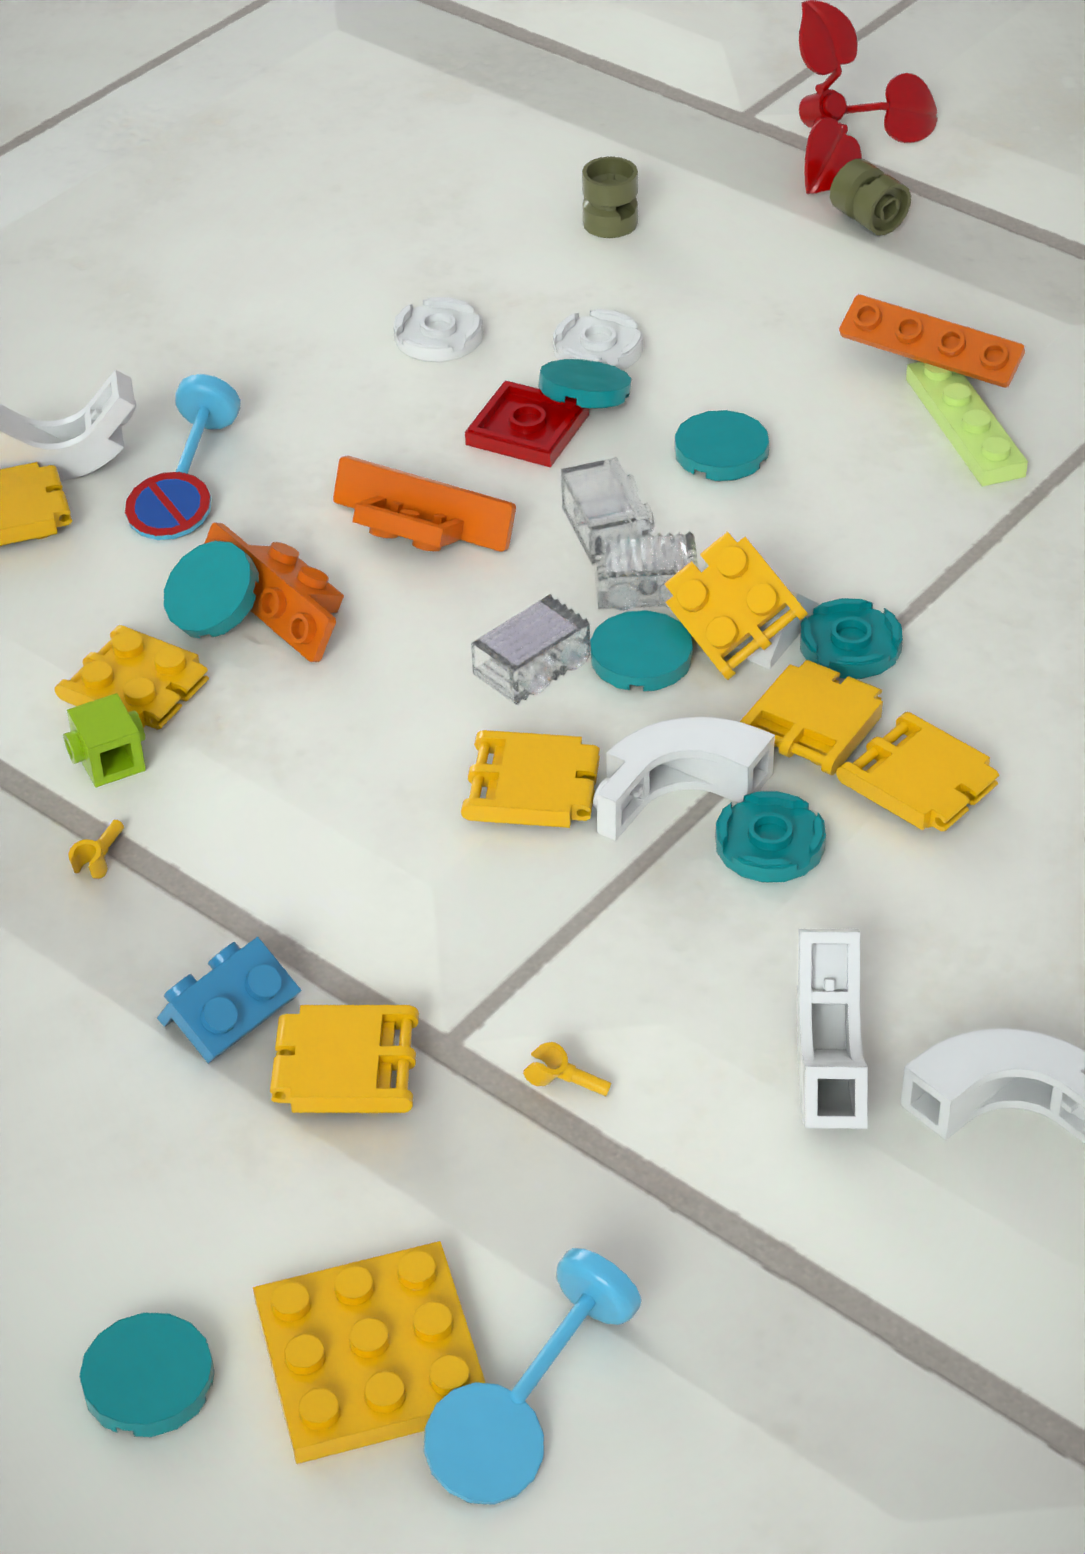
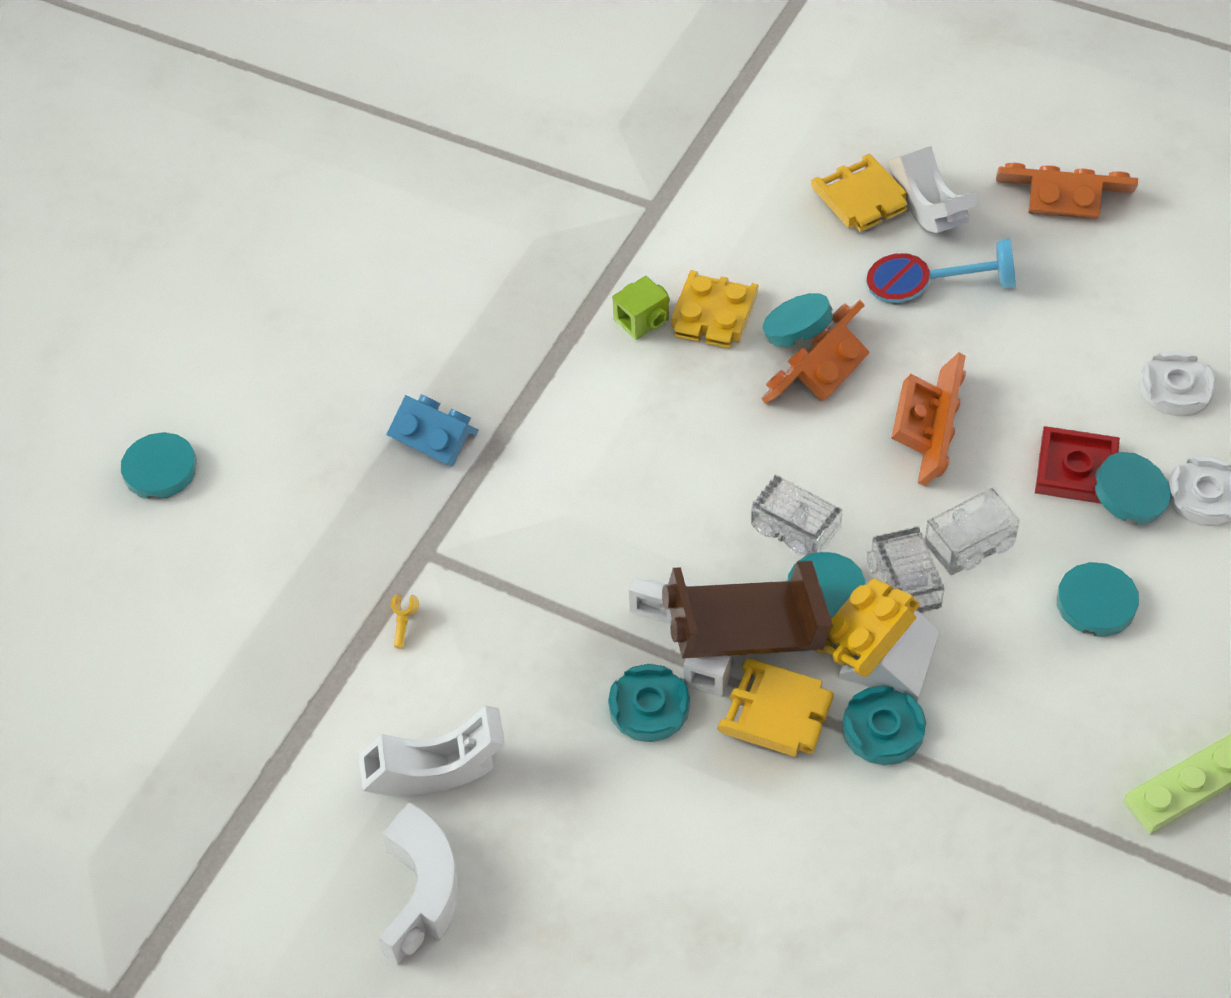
camera: 80 degrees right, 10 degrees up
yellow hand [68,820,124,879] -> none
yellow plate [253,1241,486,1464] -> none
yellow plate [270,1005,419,1113] -> none
medium azure piece [424,1248,641,1505] -> none
yellow plate [461,730,600,828] -> none
yellow plate [836,712,999,831] -> none
none -> reddish brown panel [662,561,833,659]
none -> orange bracket [996,163,1138,219]

